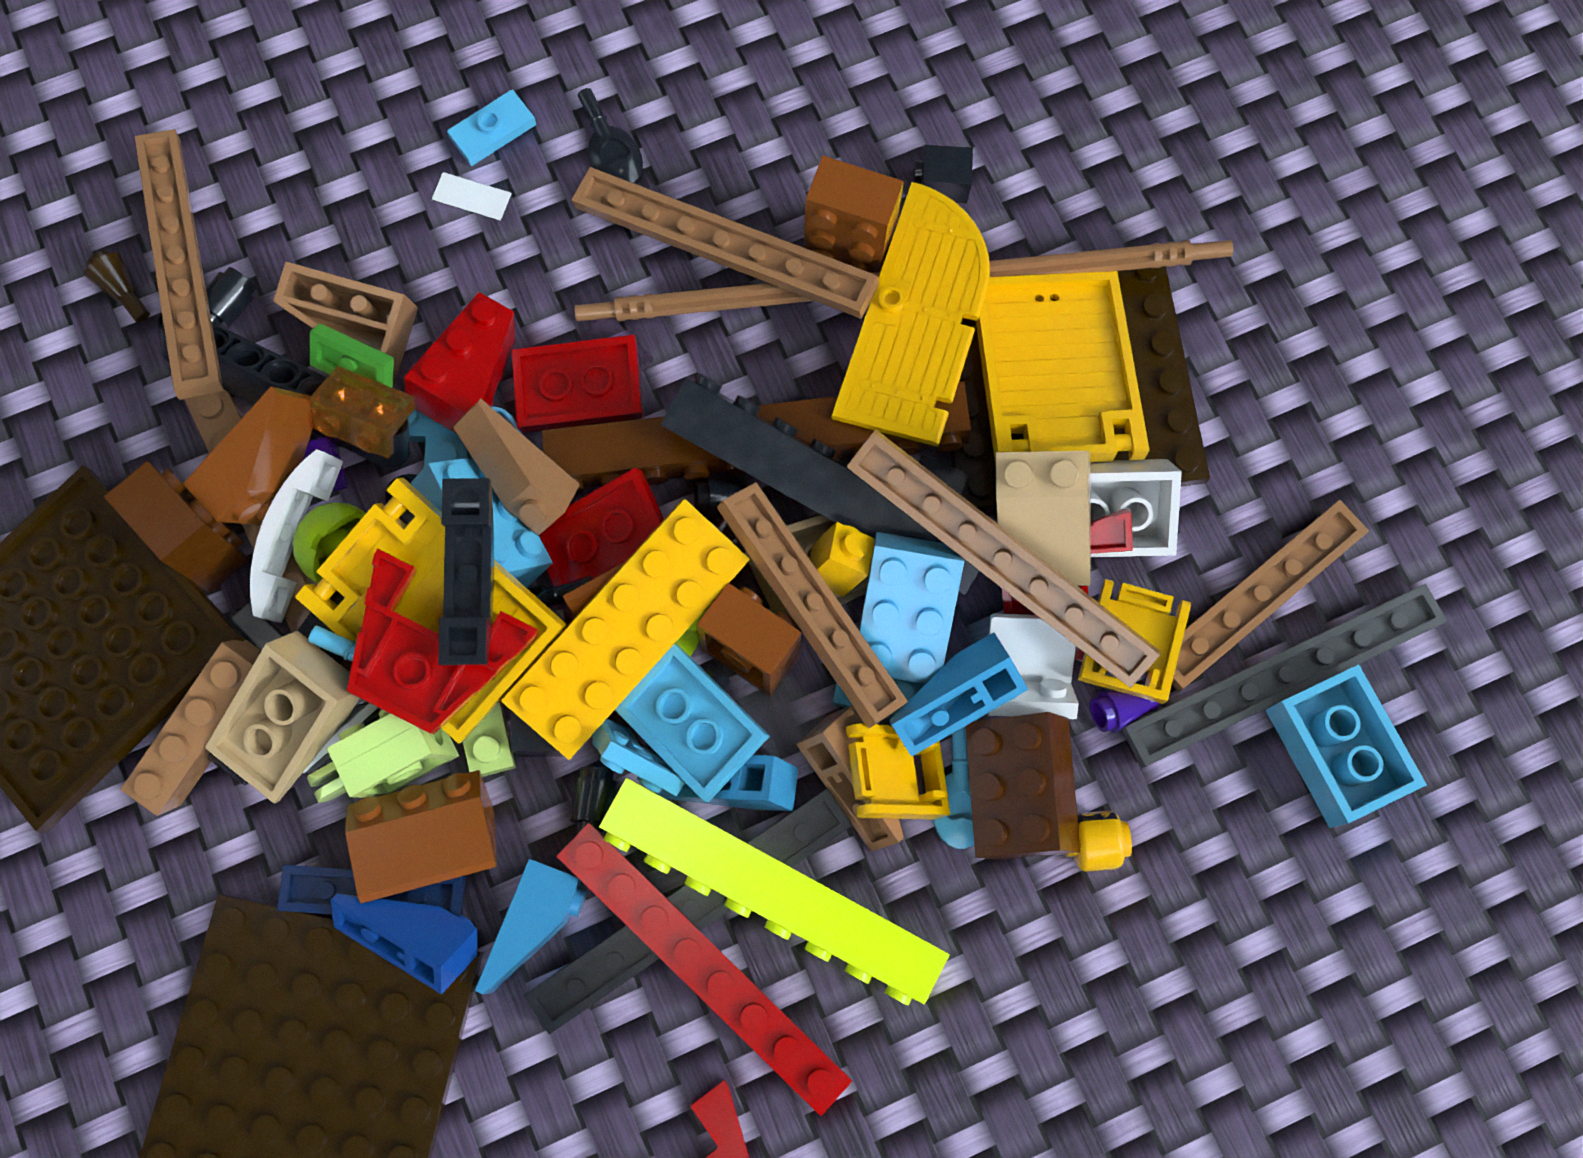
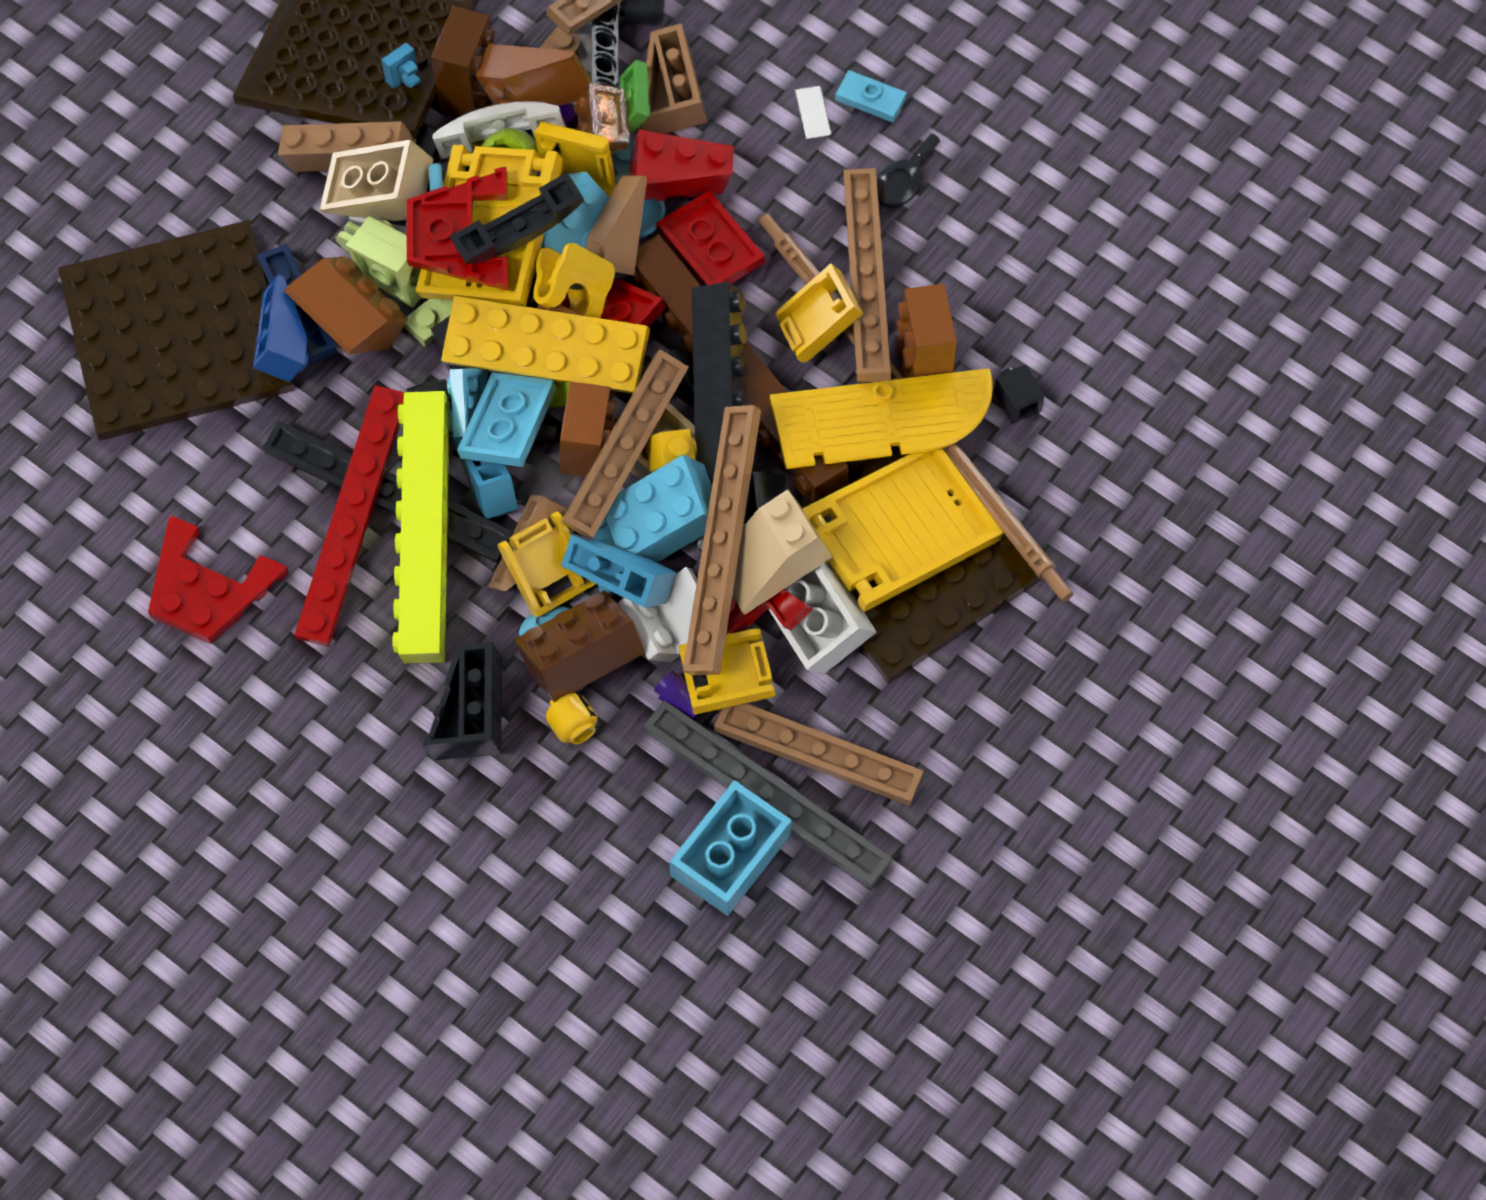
camera: 65 degrees right, 10 degrees down
dark azure slope [475,859,587,994] -> none
none -> dark azure tile [381,43,421,88]
none -> black wedge [422,641,502,761]
none -> yellow piece [533,243,615,318]
none -> yellow container [534,122,617,196]
none -> yellow container [775,264,864,363]

